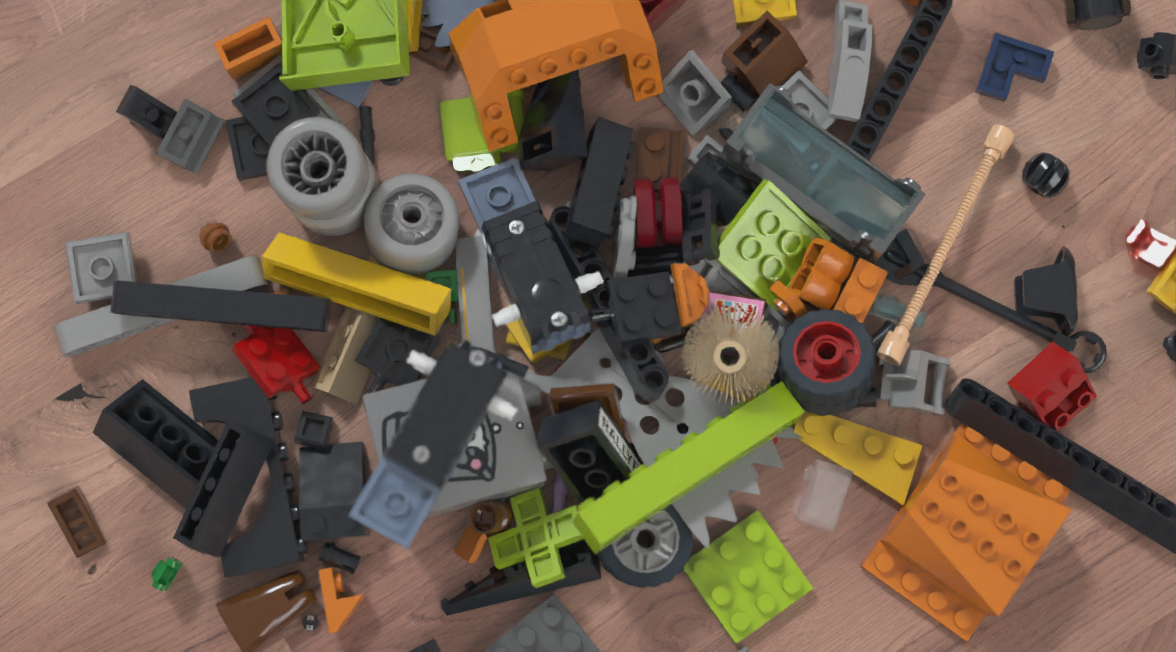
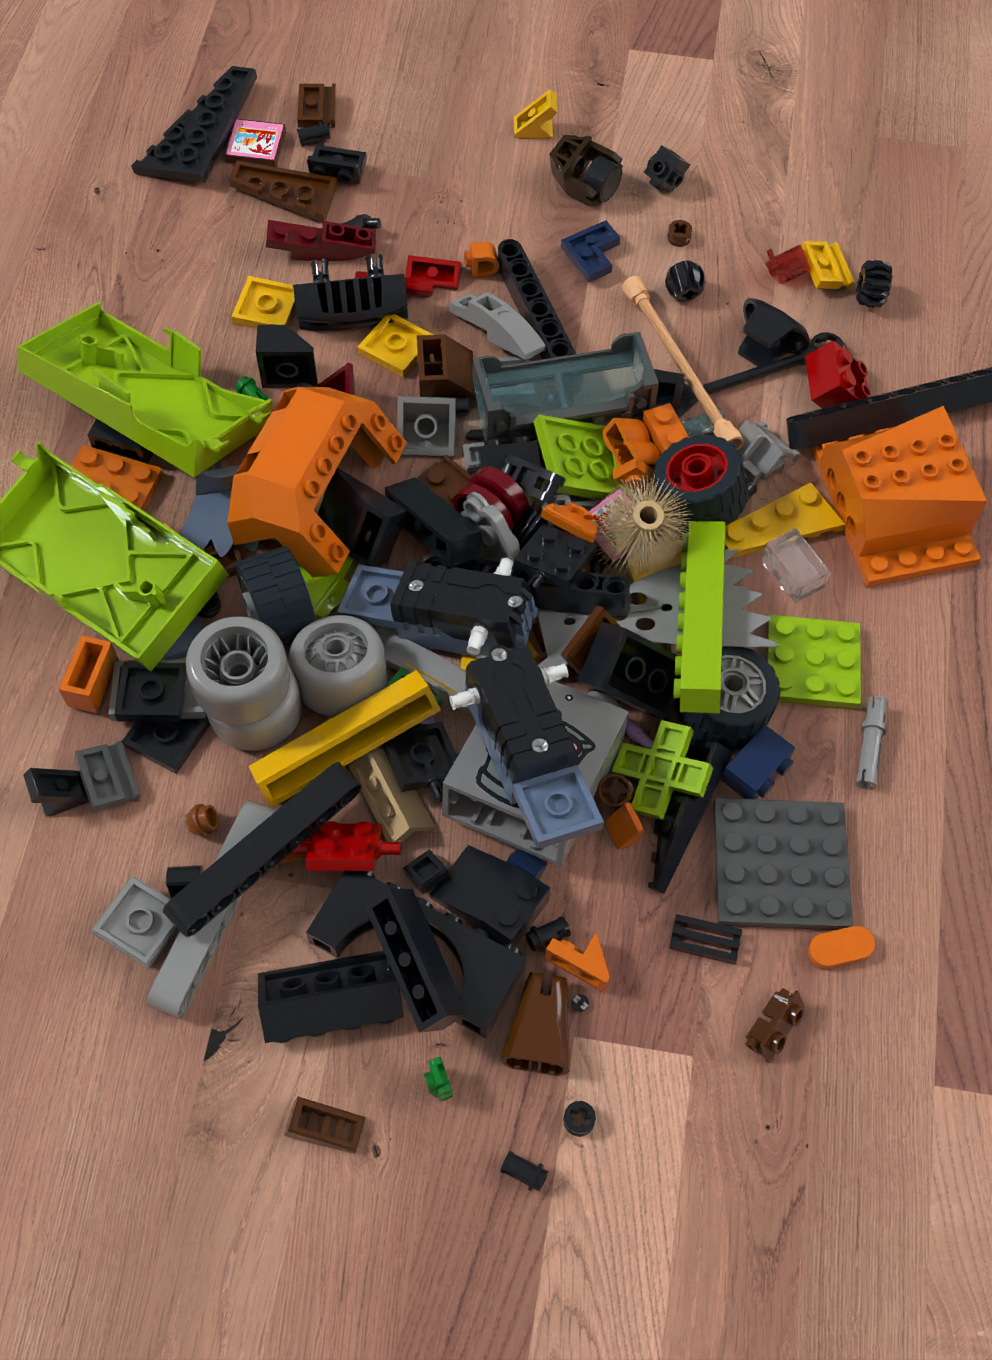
camera: 55 degrees left, 20 degrees down
none -> black brick [166,865,204,899]
none -> black wheel [236,546,316,645]
none -> reddish brown bush [667,220,692,247]
none -> dark blue piece [721,725,796,799]

